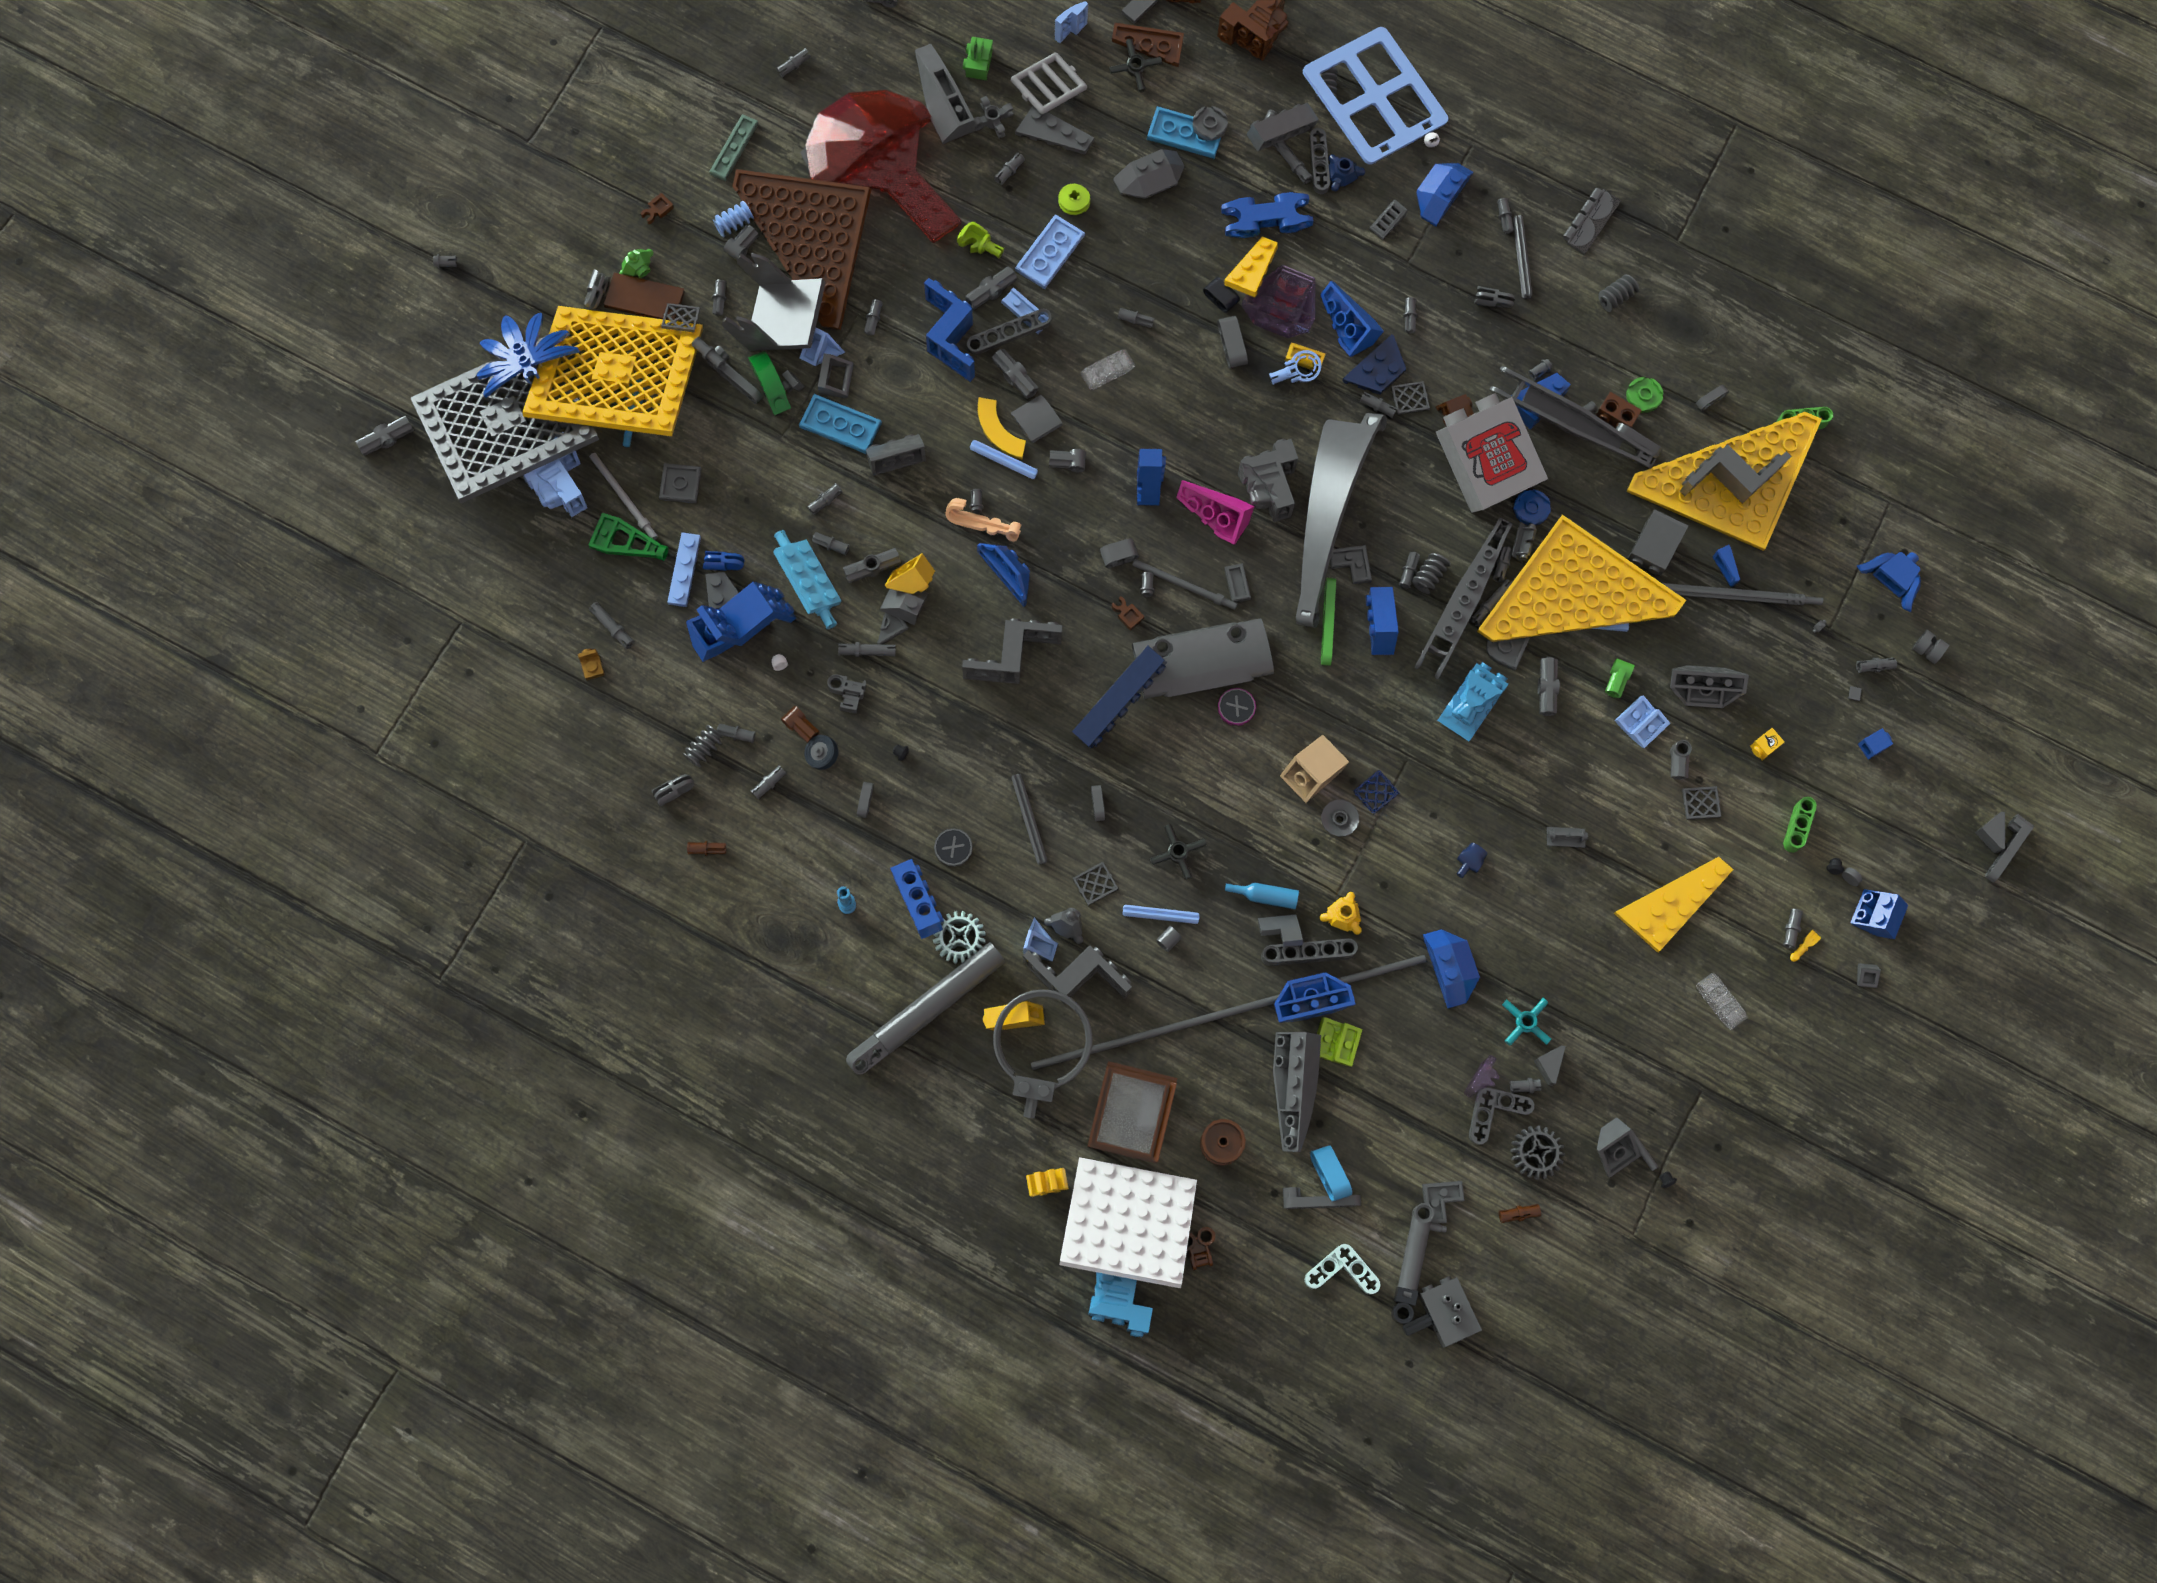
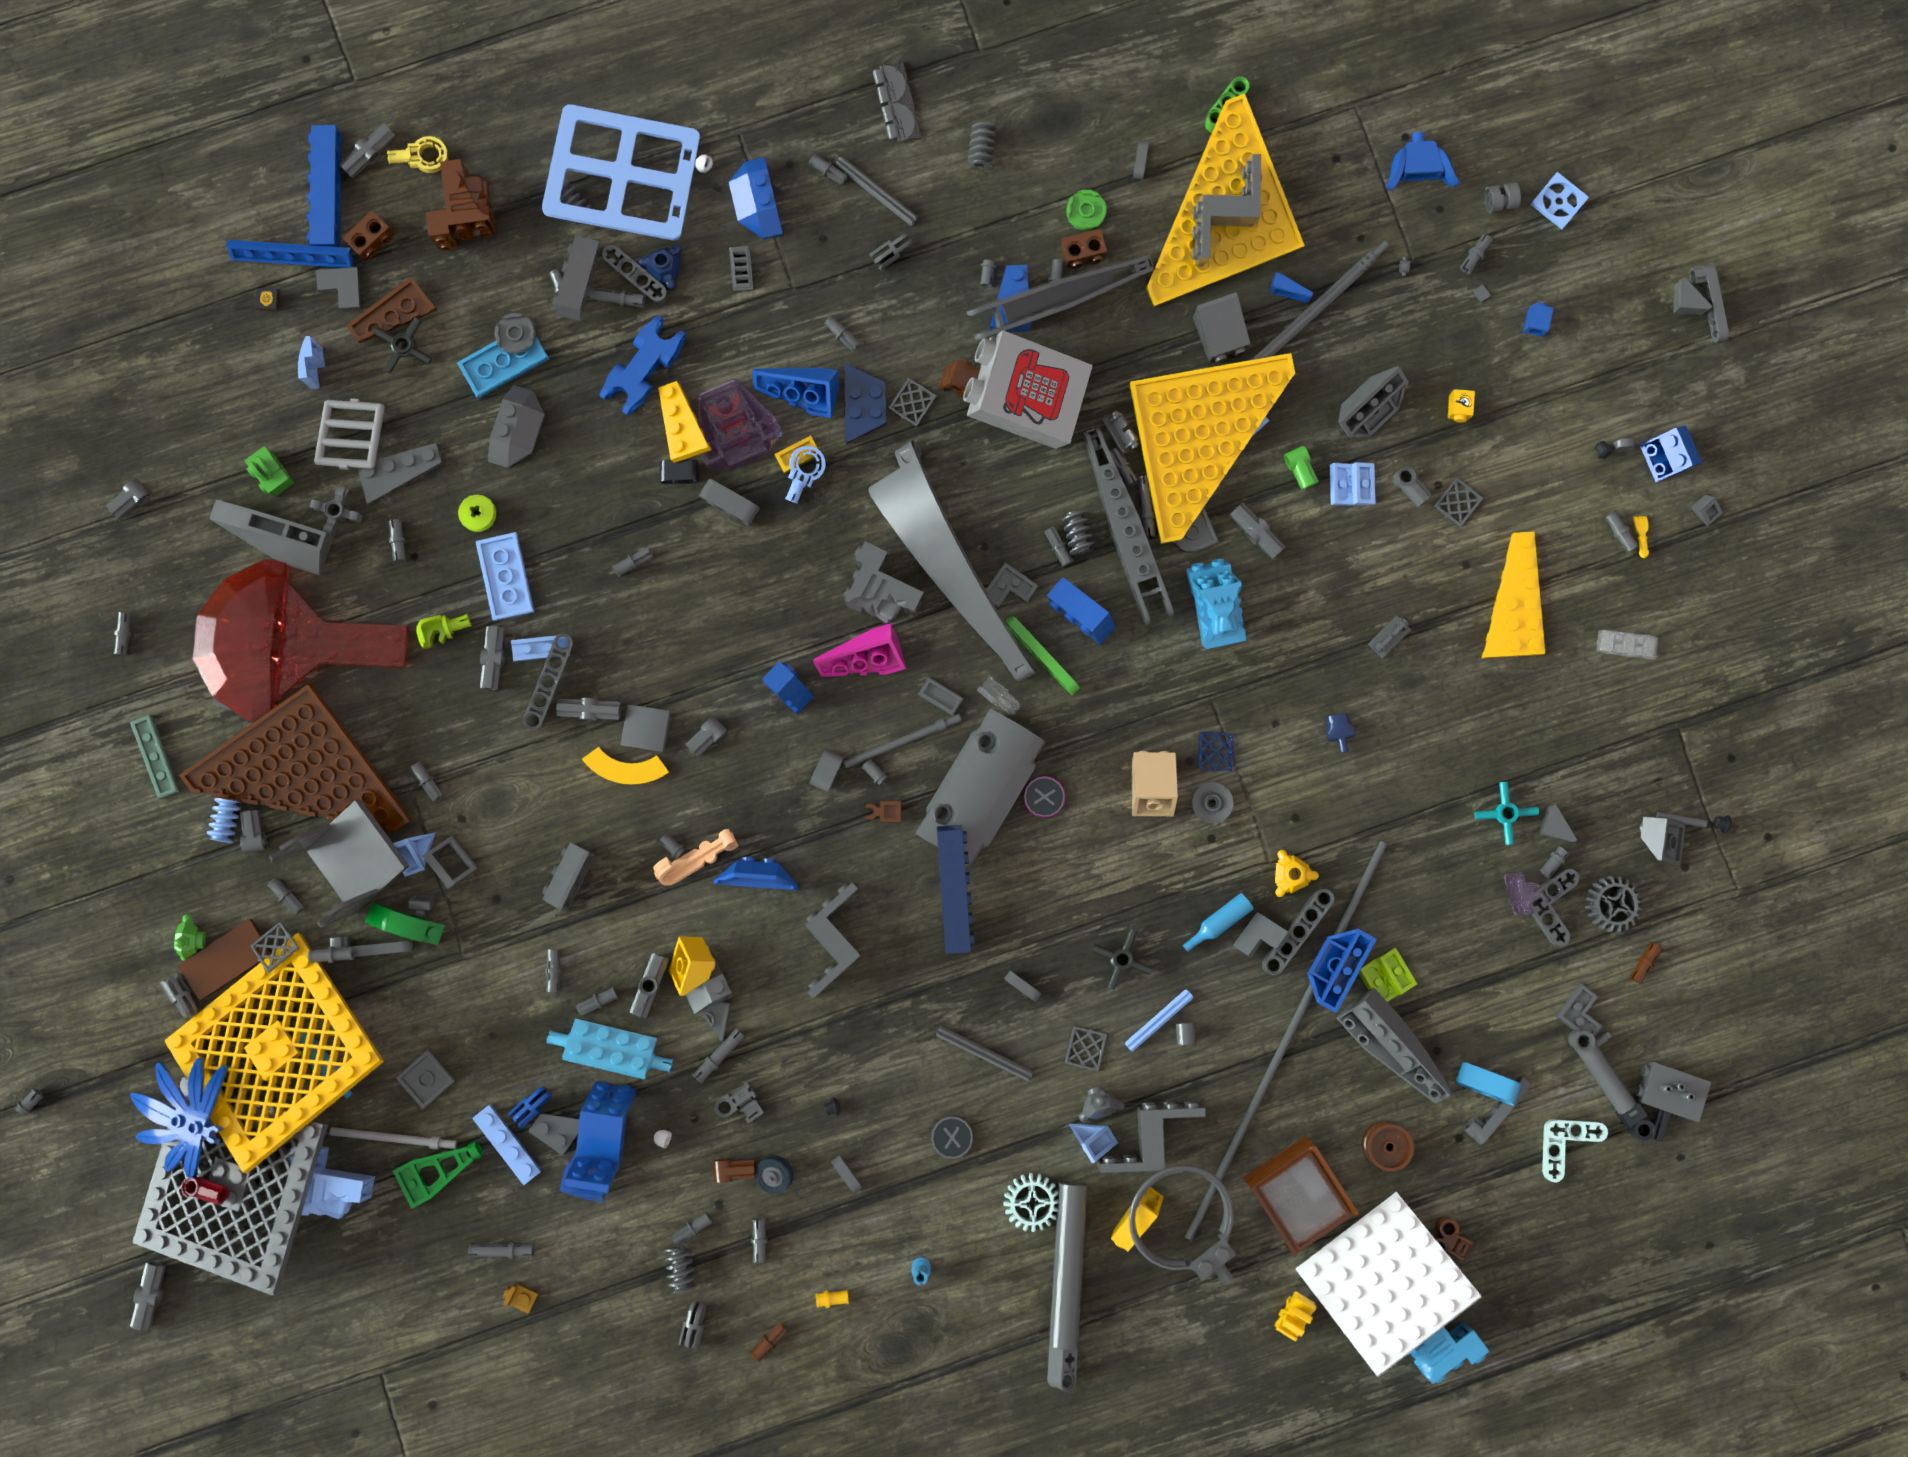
camera: 45 degrees left, 10 degrees up
reddish brown plate [640,193,674,225] -> none
dark azure tile [799,394,882,454] -> none
blue brick [890,859,944,939] -> none
blue bracket [924,278,975,382] -> none
light blue axle [970,440,1038,479] -> none
clear beam [1081,349,1135,390] -> none
dark grey pin [1359,392,1397,418] -> none
blue wedge [1423,929,1480,1009] -> none
blue tile [1513,489,1551,525] -> none
dark grey beam [1616,423,1663,457] -> none
bright green beam [1783,797,1817,853] -> none
none -> dark red piece [181,1176,229,1205]
none -> yellow pin [816,1290,849,1308]
none -> clear arm [977,675,1020,715]
none -> light blue piece [1530,172,1589,229]

